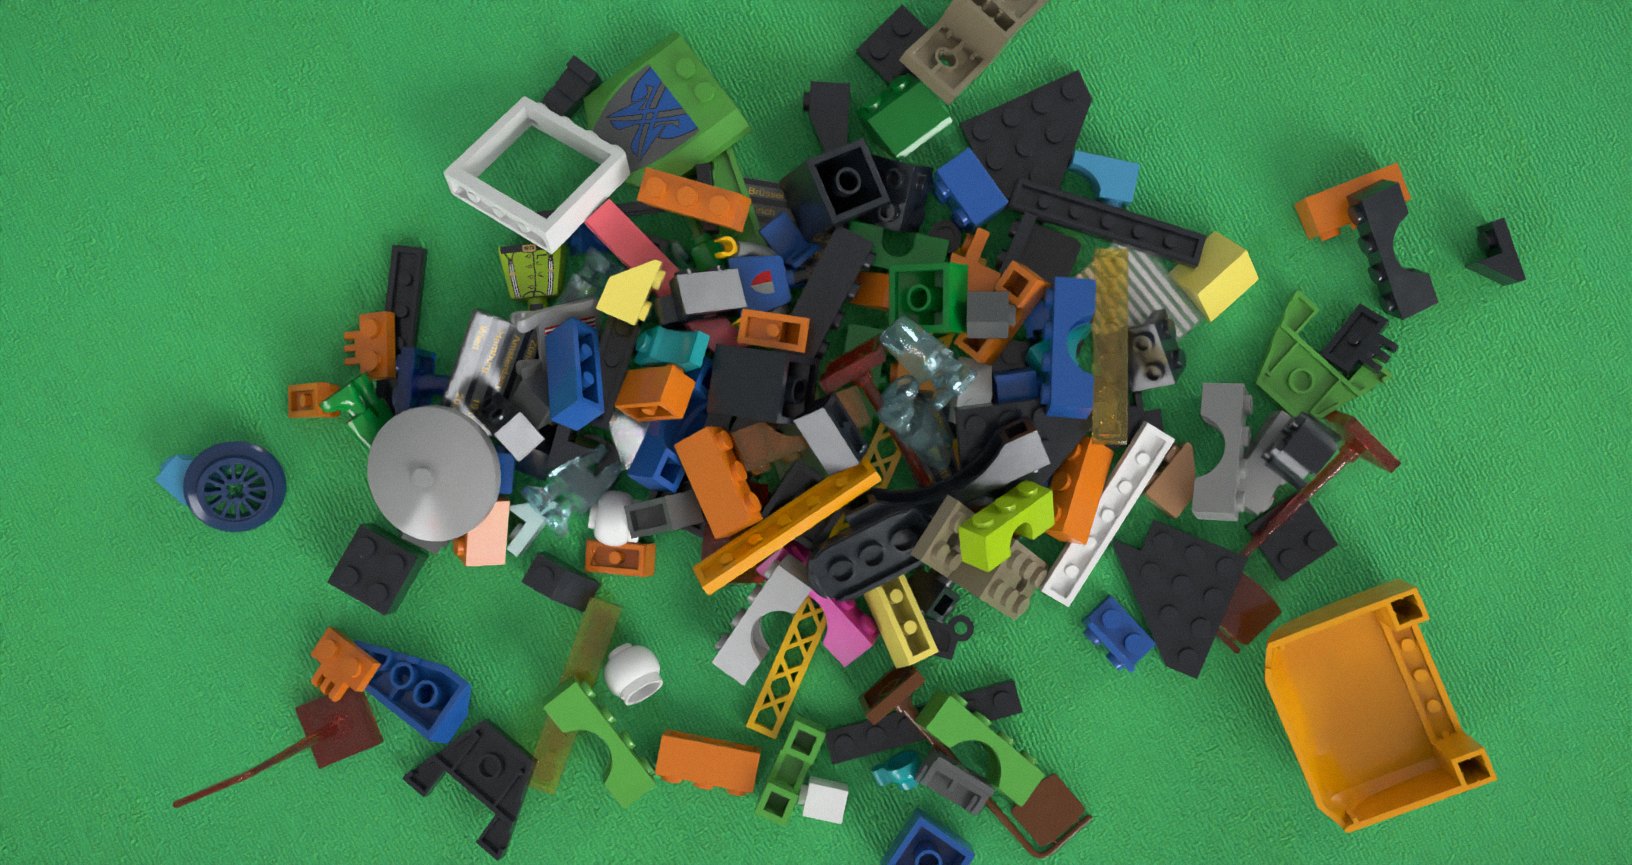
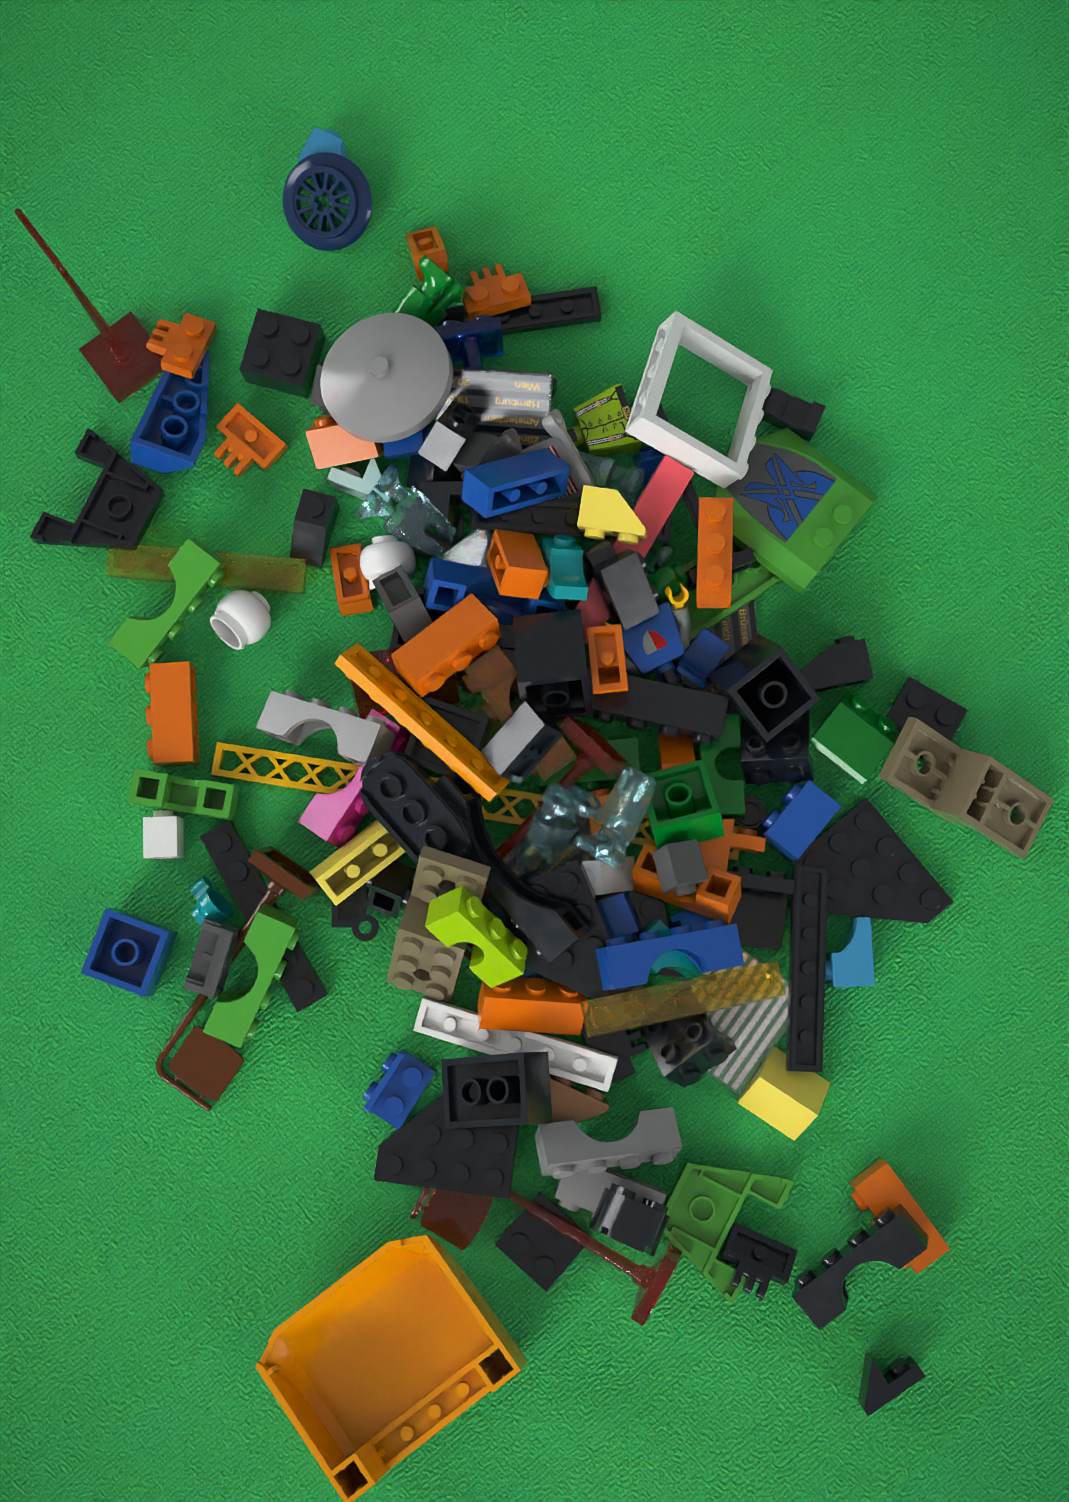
camera: 80 degrees right, 5 degrees down
none -> orange hinge [214,403,288,477]
none -> black slope [441,1052,553,1129]

